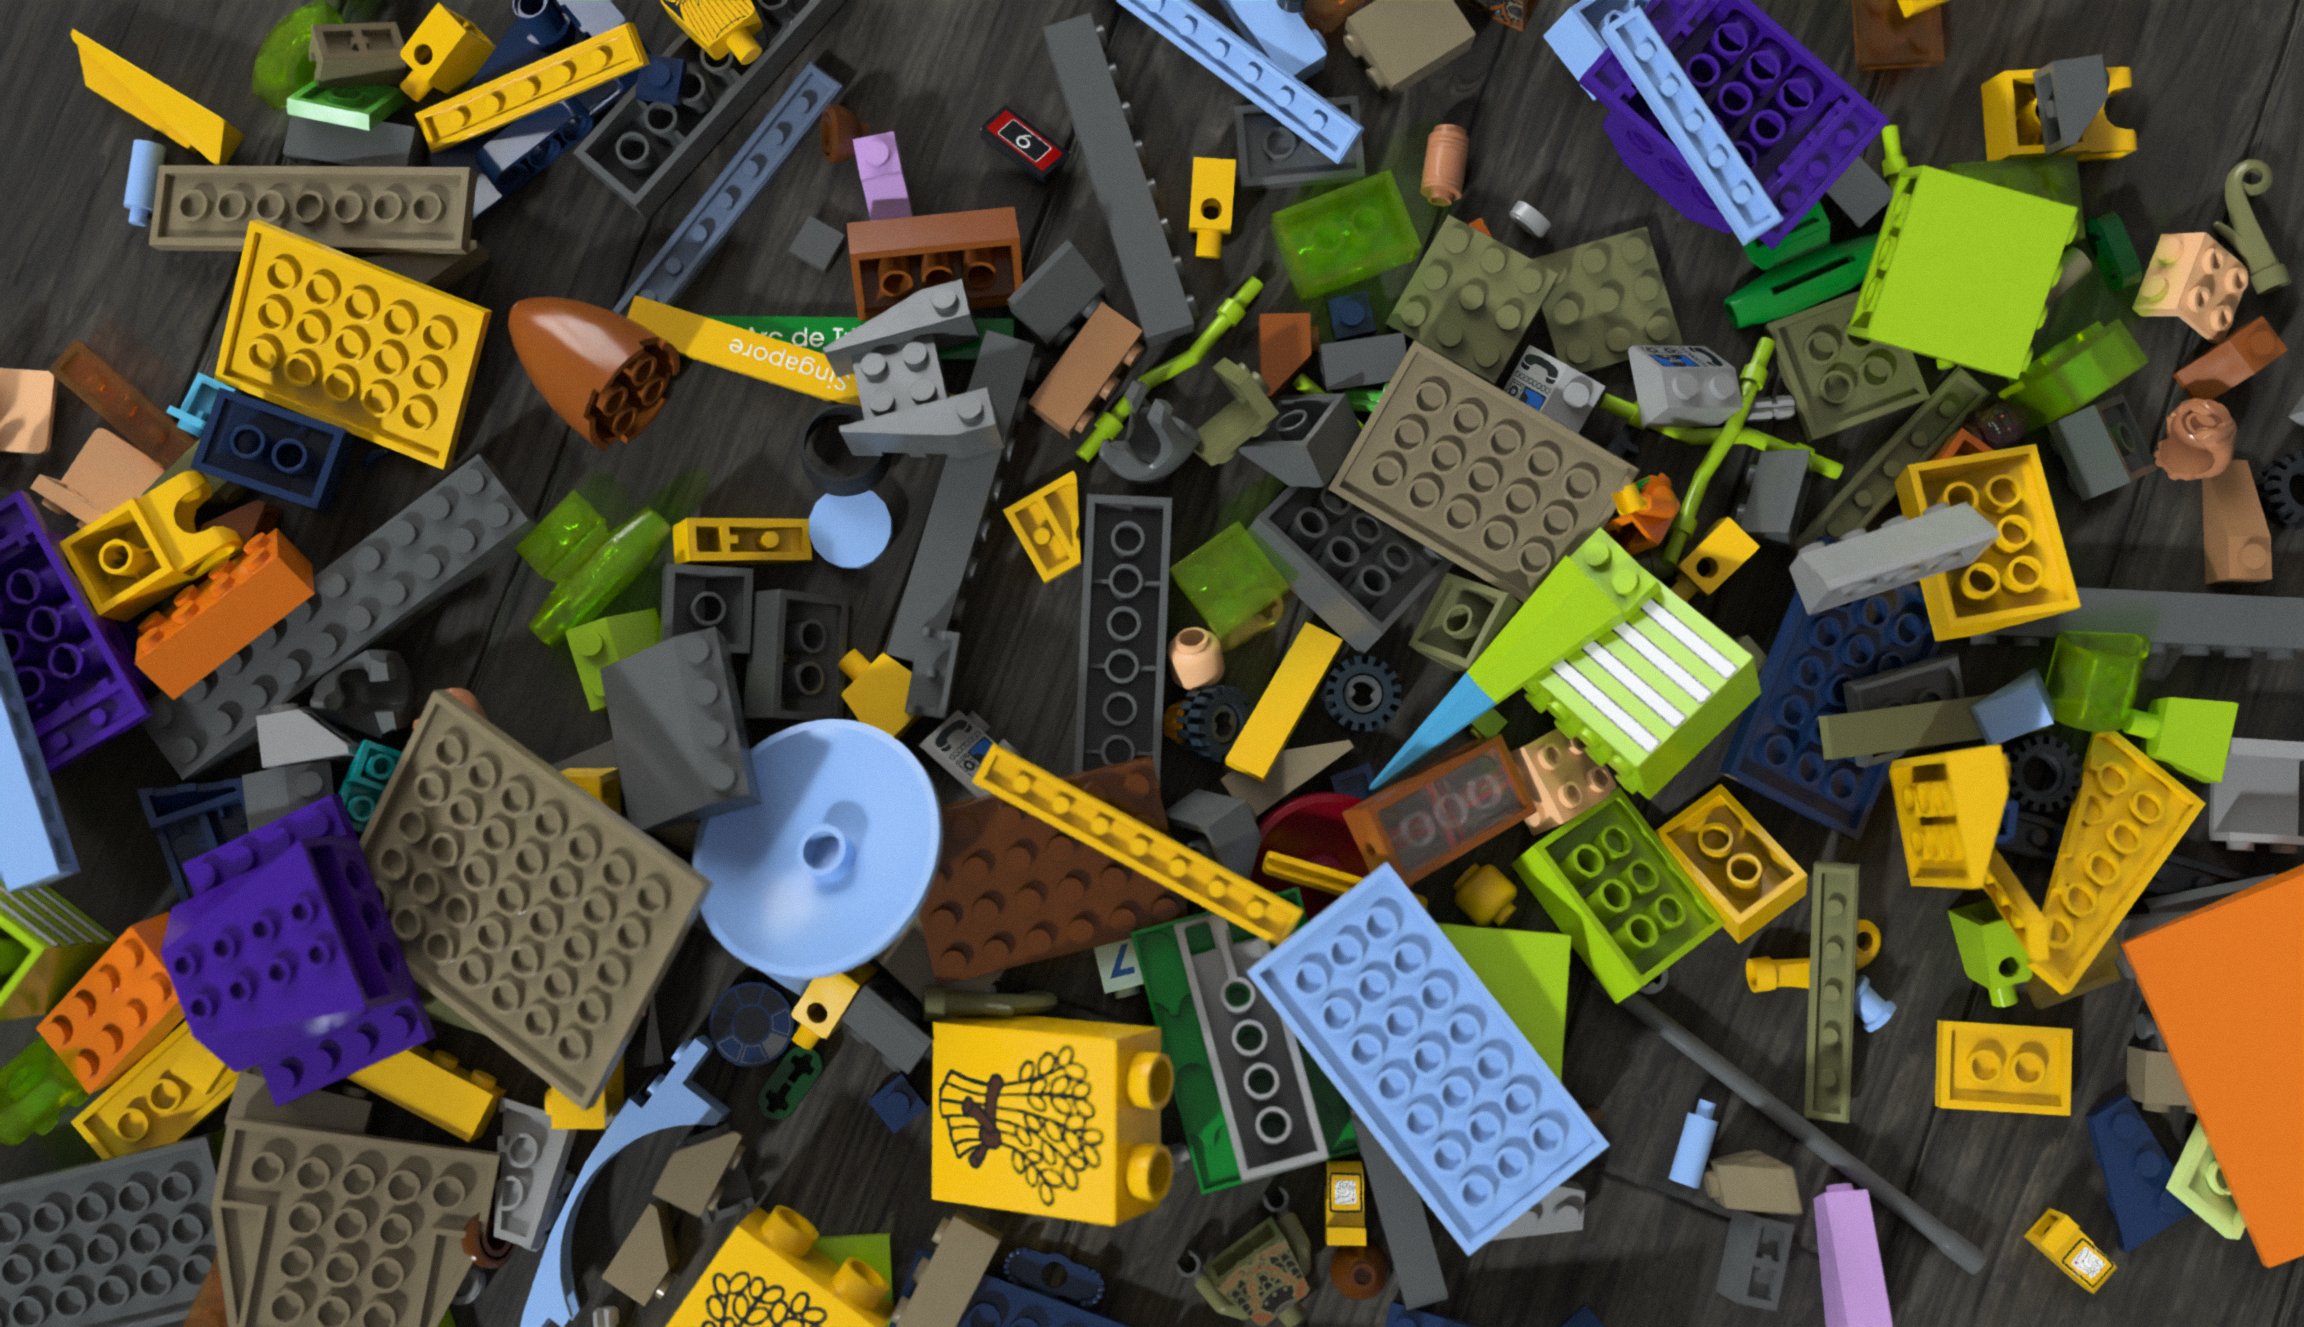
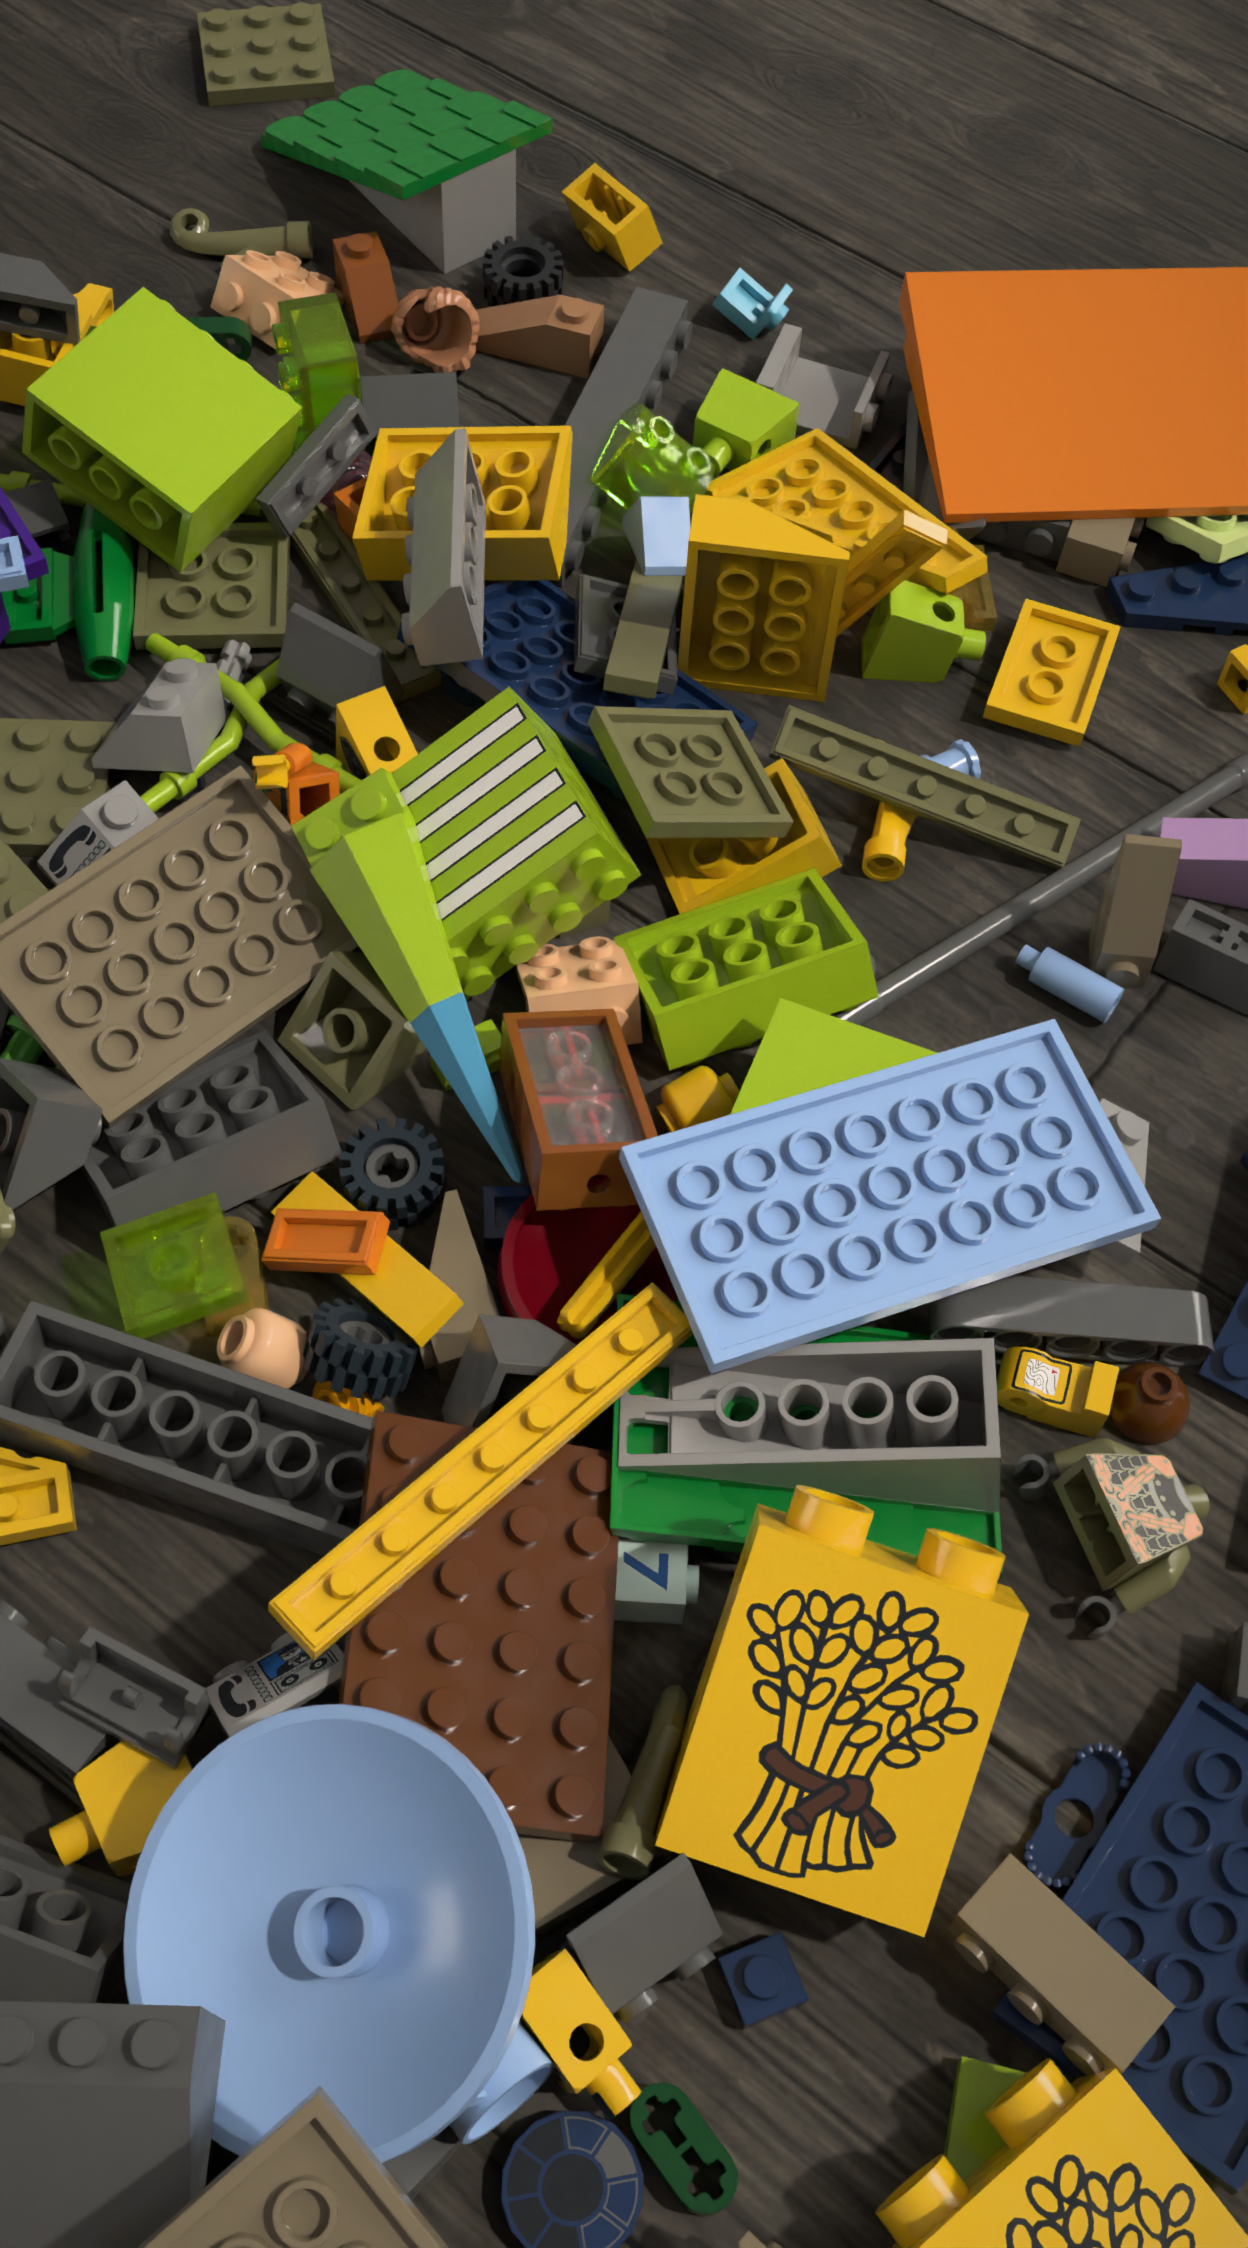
camera: 80 degrees left, 25 degrees down
none -> dark grey tile [255,394,377,538]
none -> orange tile [261,1208,390,1275]
none -> olive plate [587,706,793,838]

